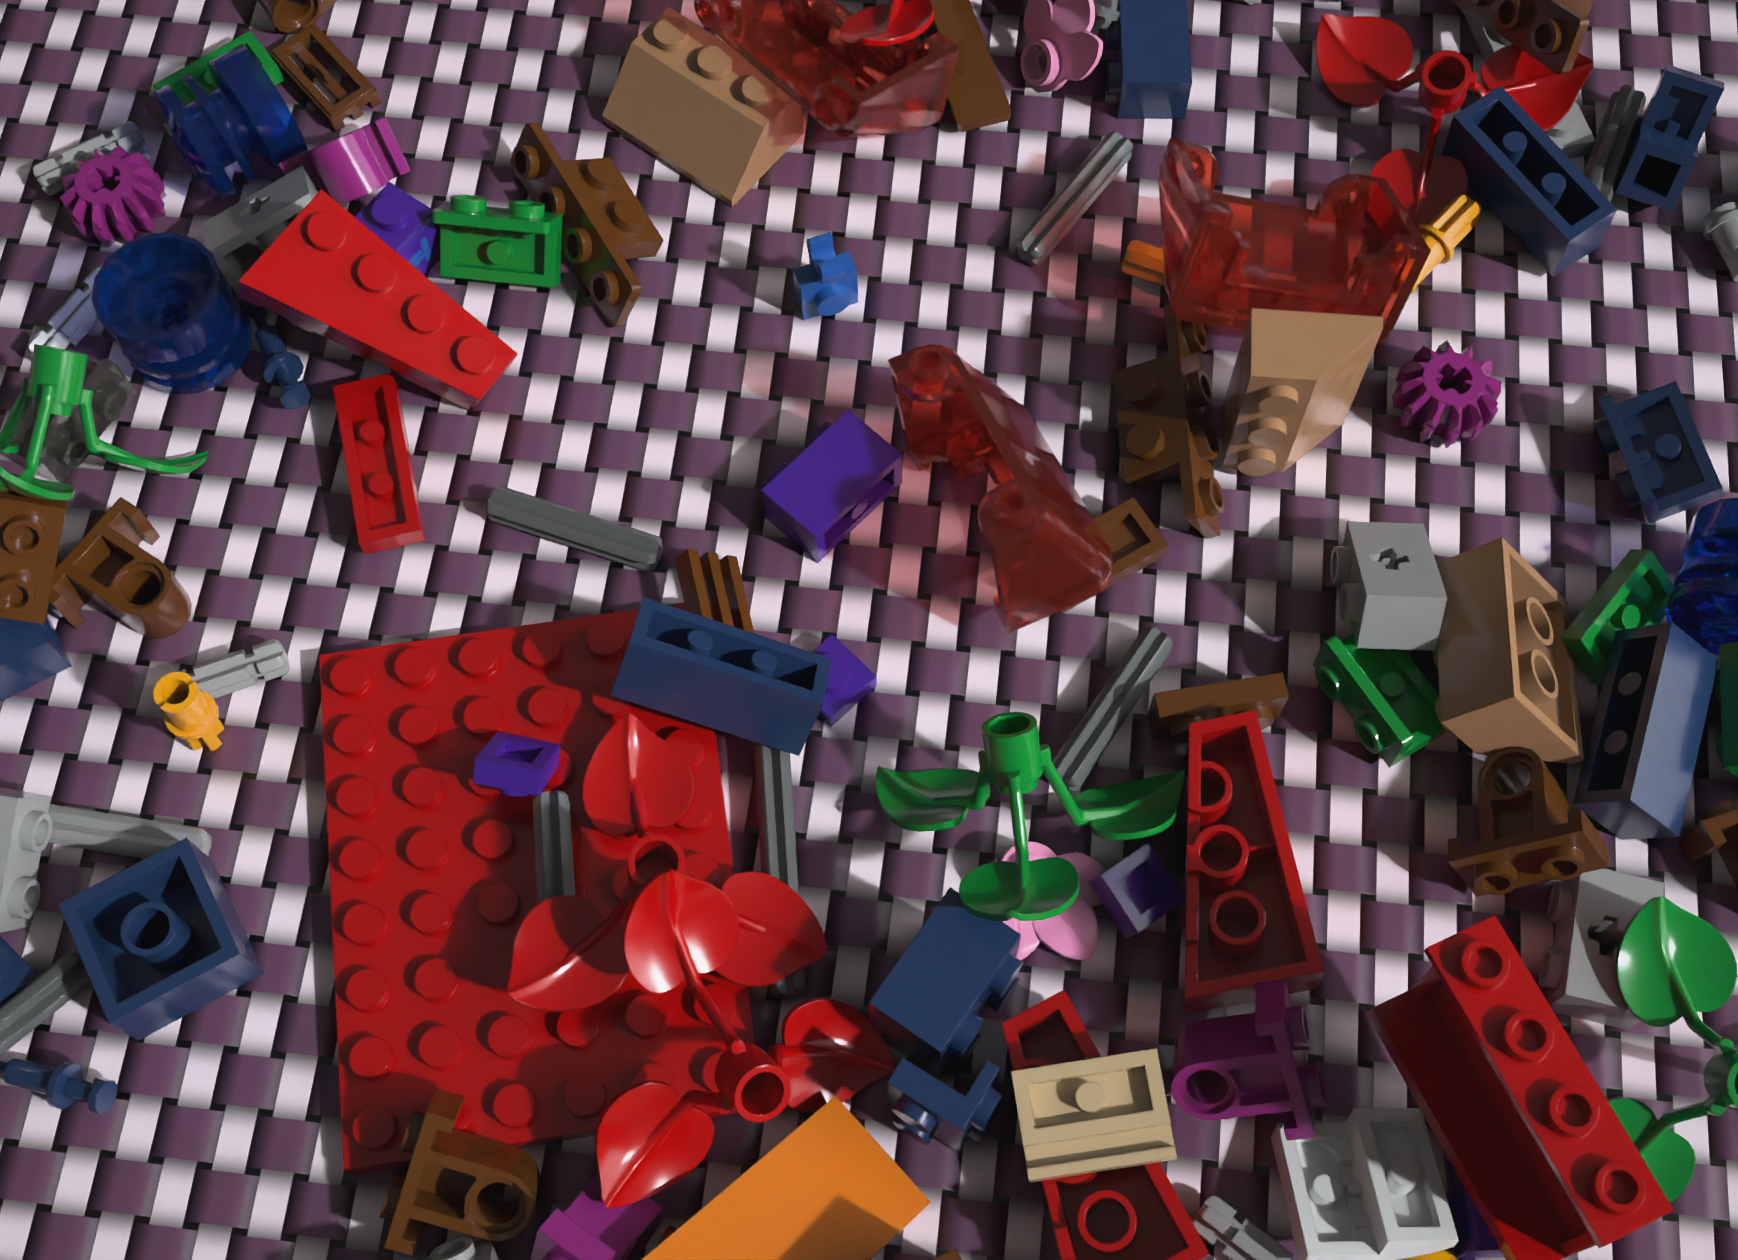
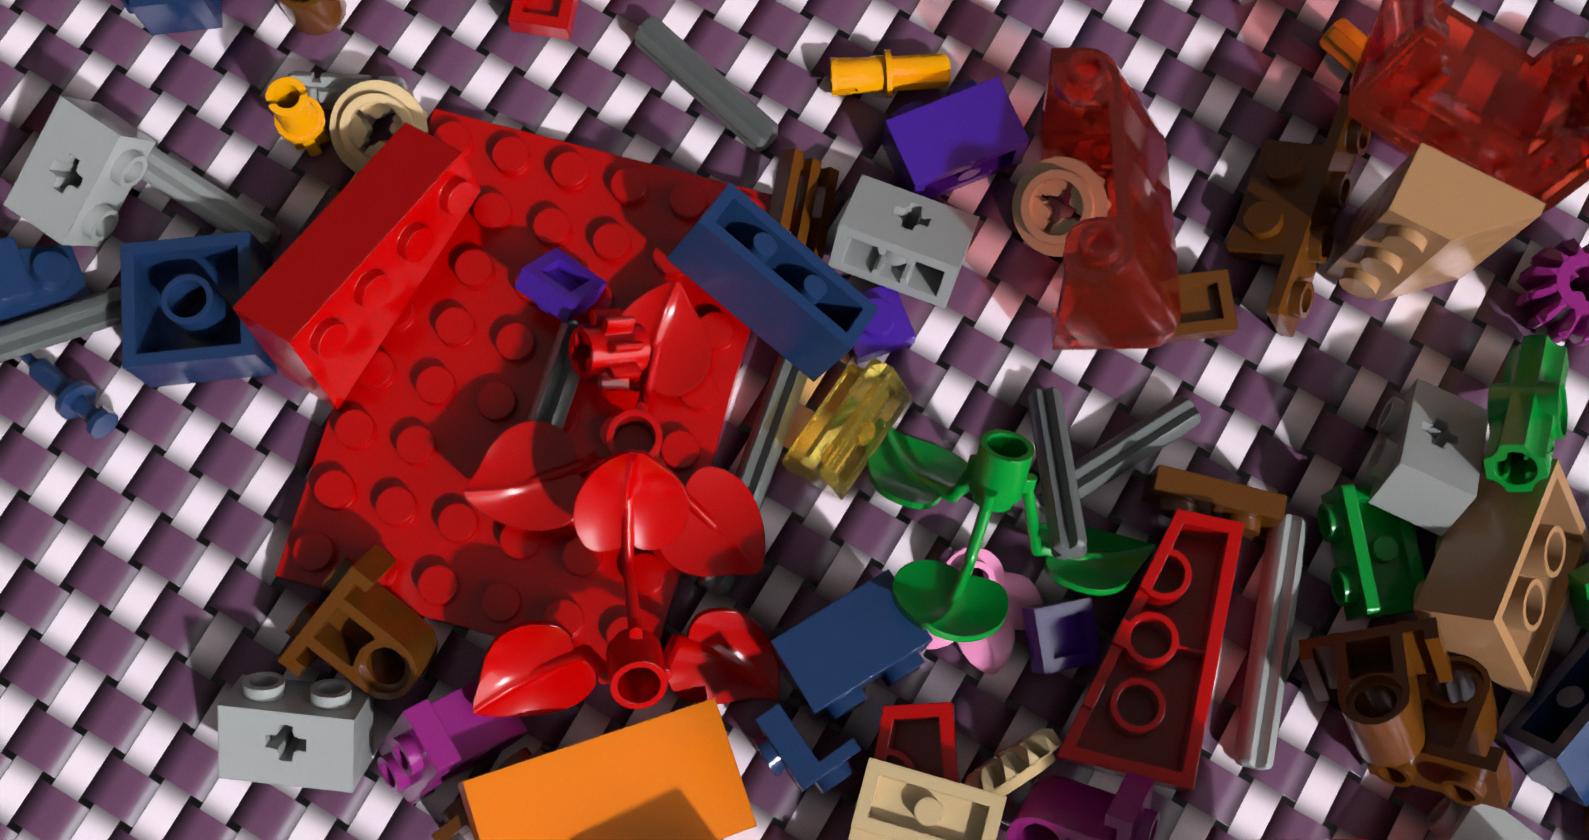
camera: 20 degrees right, 10 degrees up
none -> red wedge [233,122,481,410]
none -> tan gear [329,80,428,173]
none -> red gear [569,308,651,392]
none -> clear yellow panel [782,358,912,500]
none -> light grey brick [828,174,979,309]
none -> light orange axle [830,49,951,98]
none -> tan gear [964,728,1062,796]
none -> tan gear [1012,157,1112,257]
none -> dark grey axle [1028,387,1087,561]
none -> light grey axle [1234,513,1308,770]
none -> reddish brown pin [1298,617,1454,767]
none -> green piece [1483,334,1569,492]

